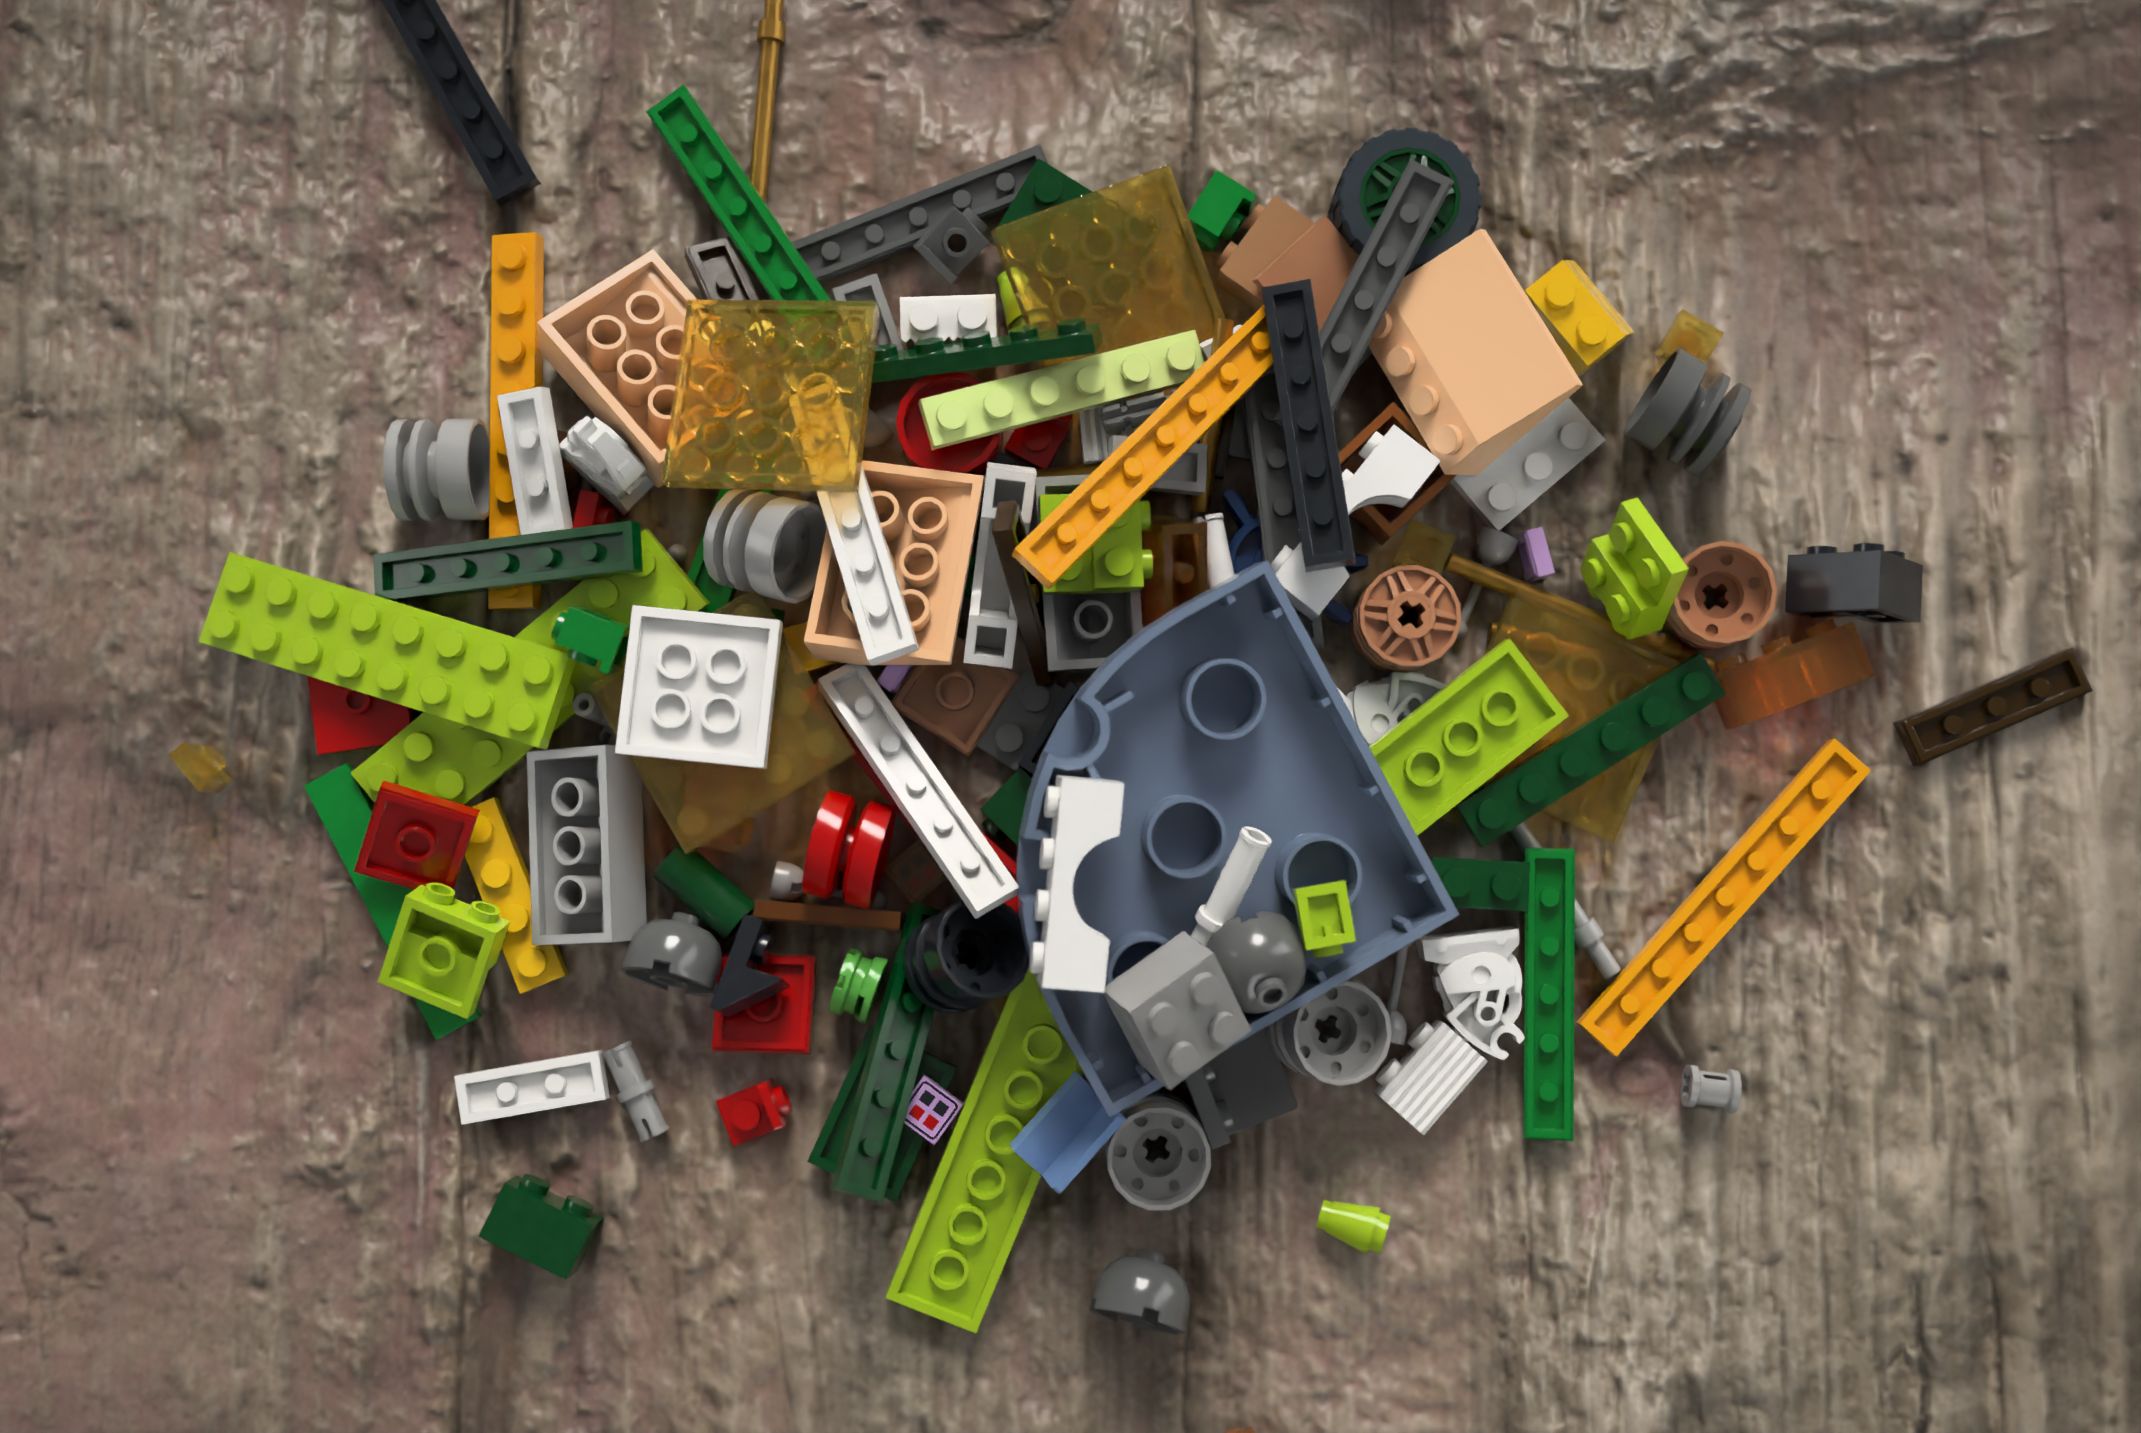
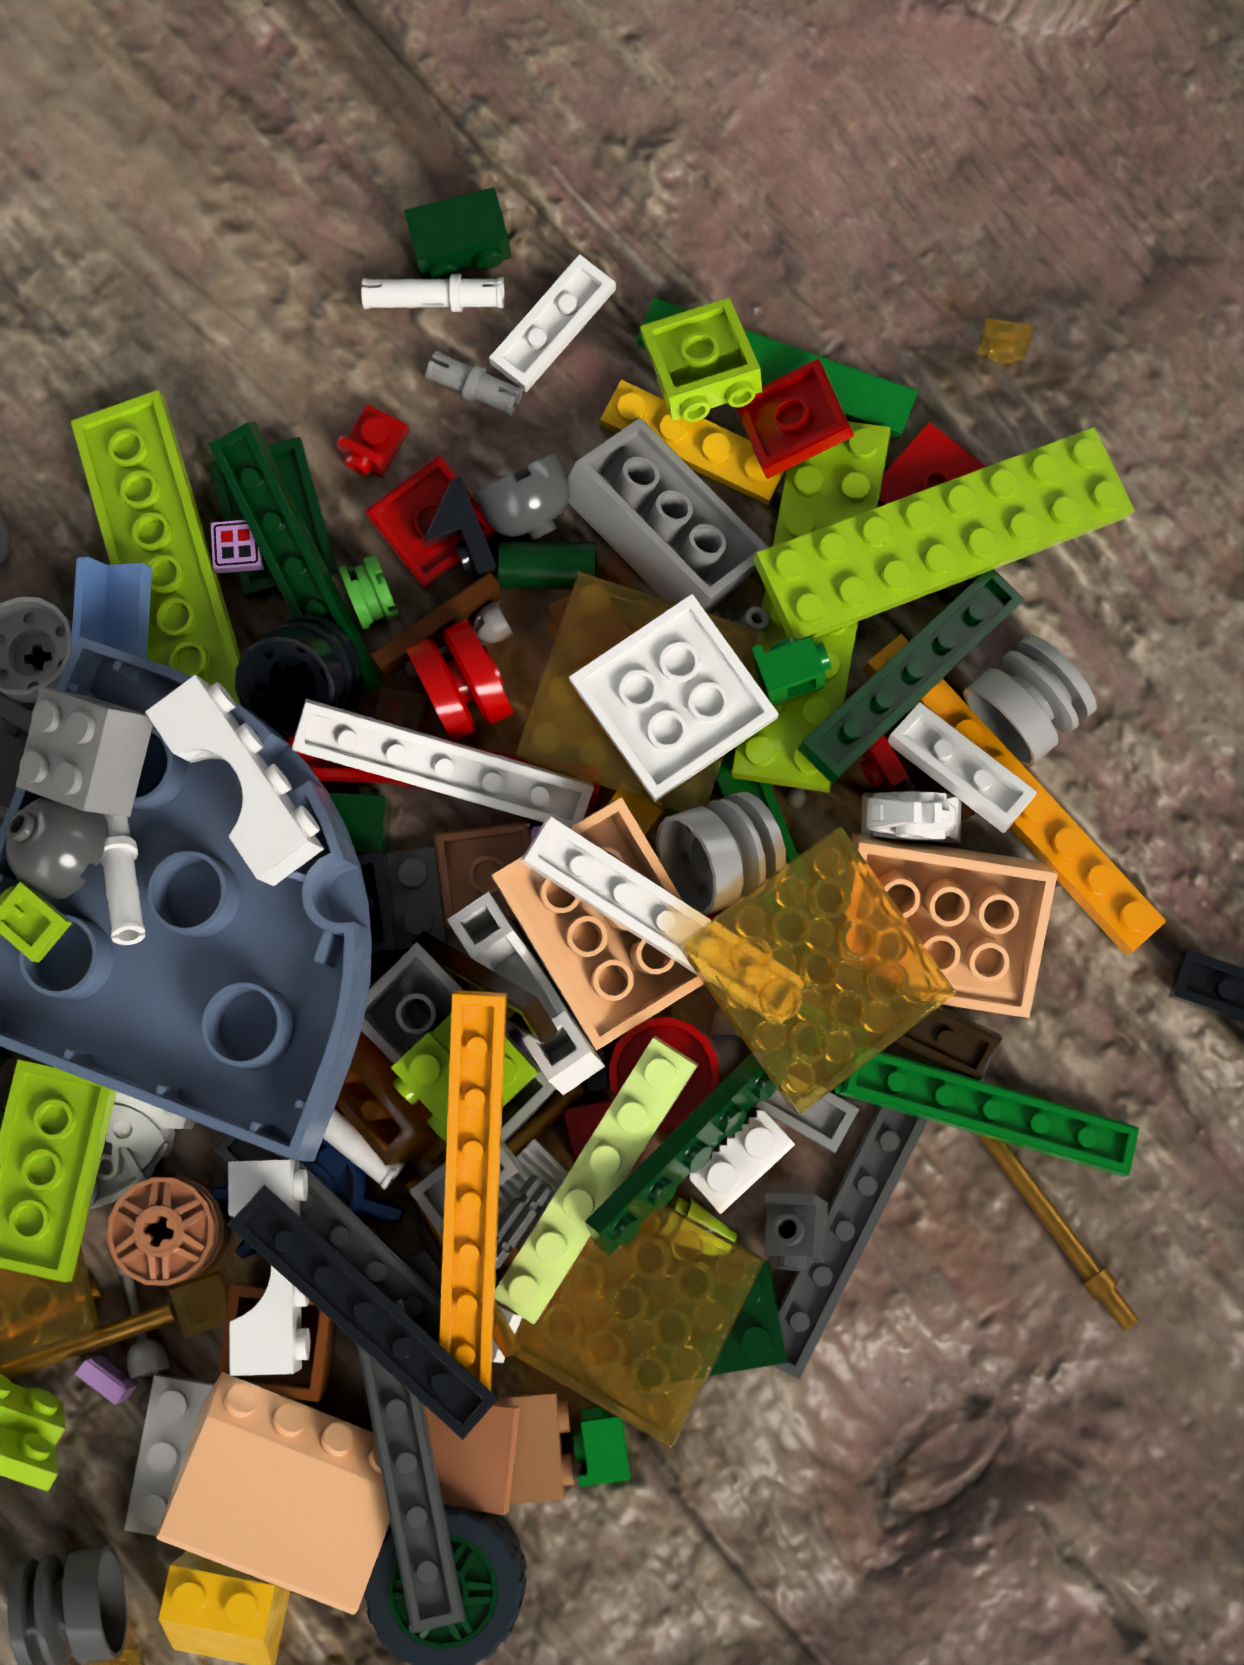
camera: 145 degrees right, 5 degrees down
none -> white pin [361,274,505,312]

